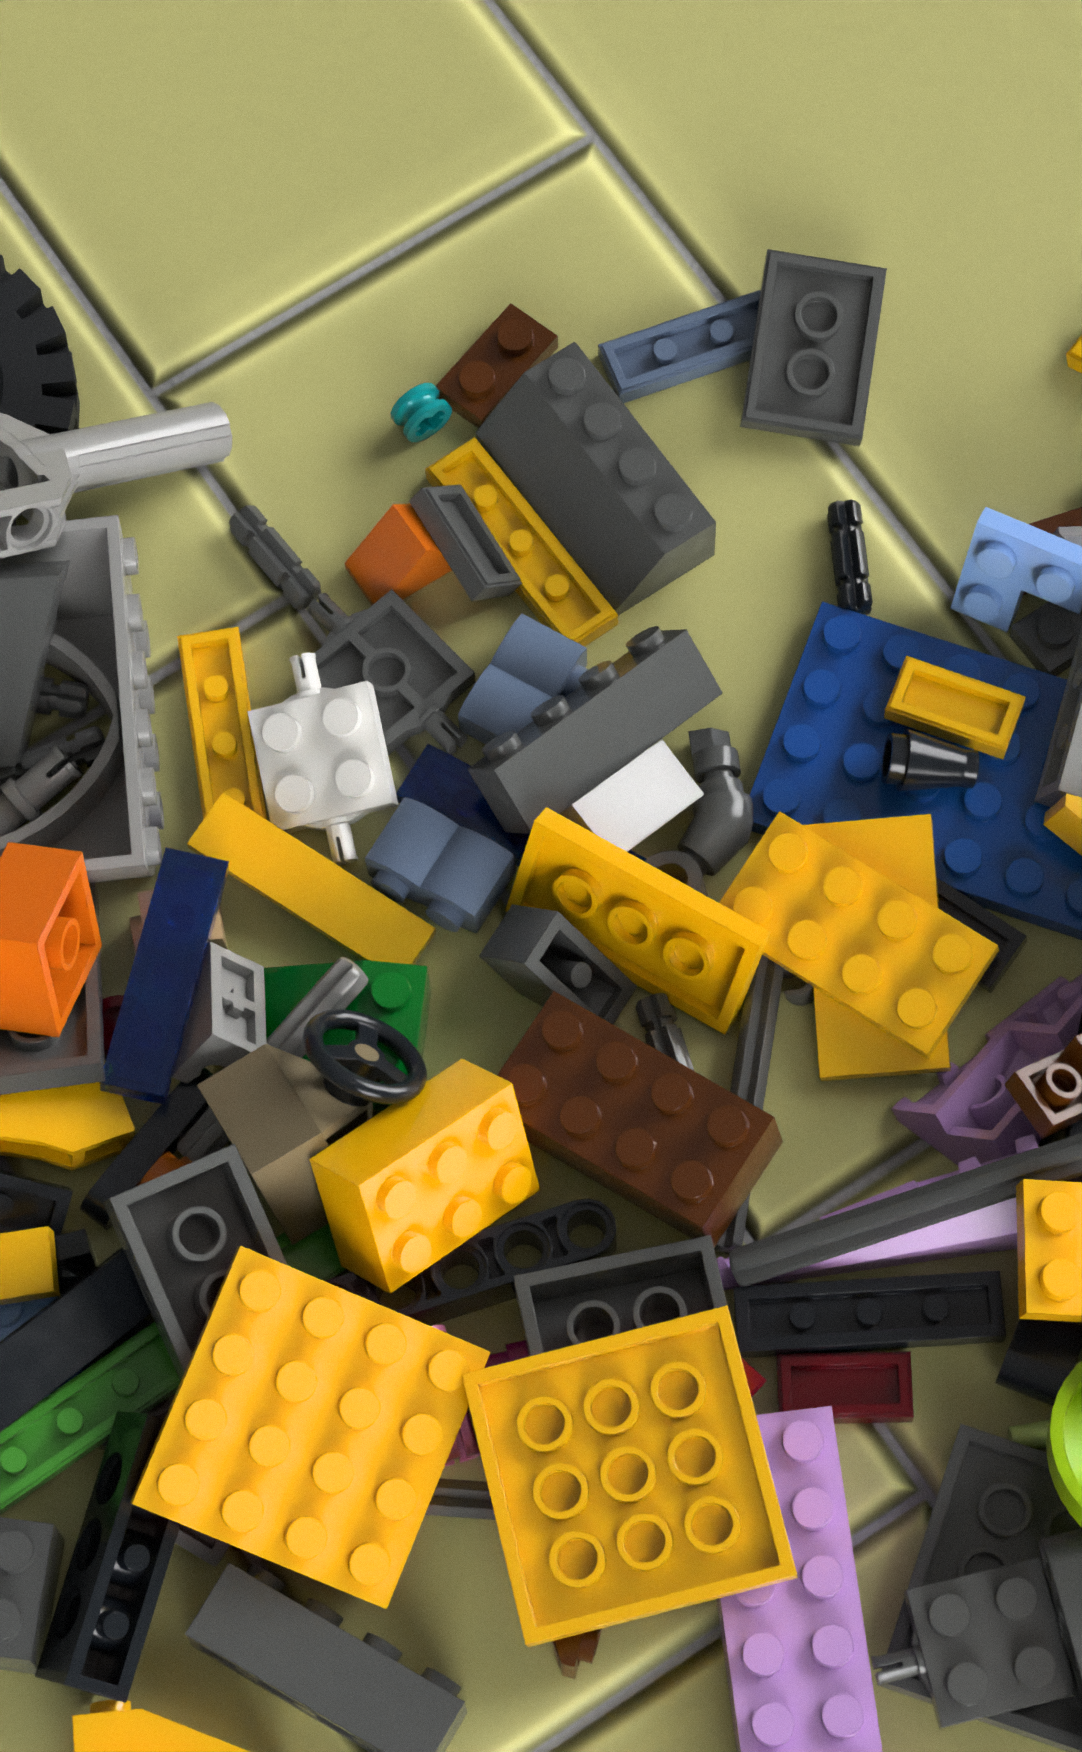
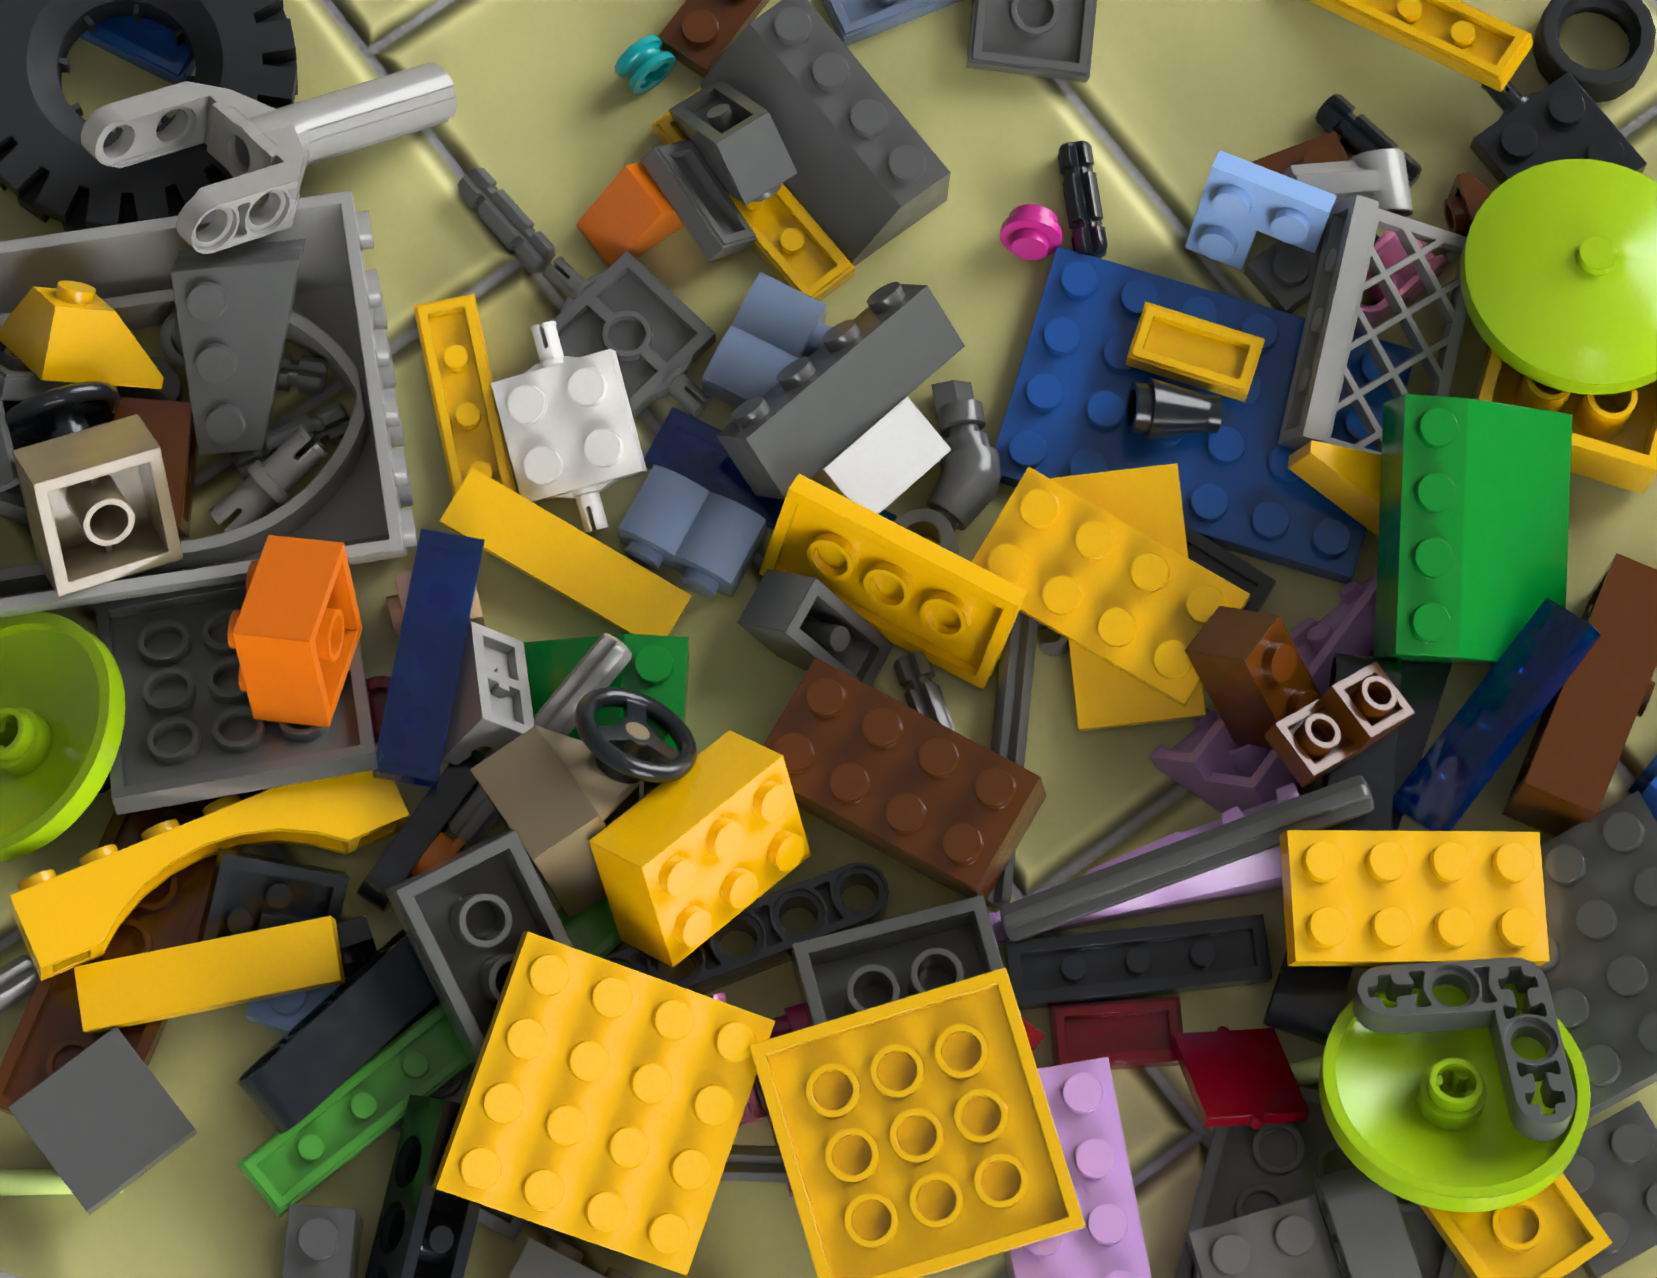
camera: 10 degrees left, 5 degrees up
none -> dark grey slope [669,79,797,205]
none -> dark pink plate [1000,204,1063,260]
none -> dark red piece [1170,1026,1309,1129]
none -> reddish brown brick [1185,606,1322,749]

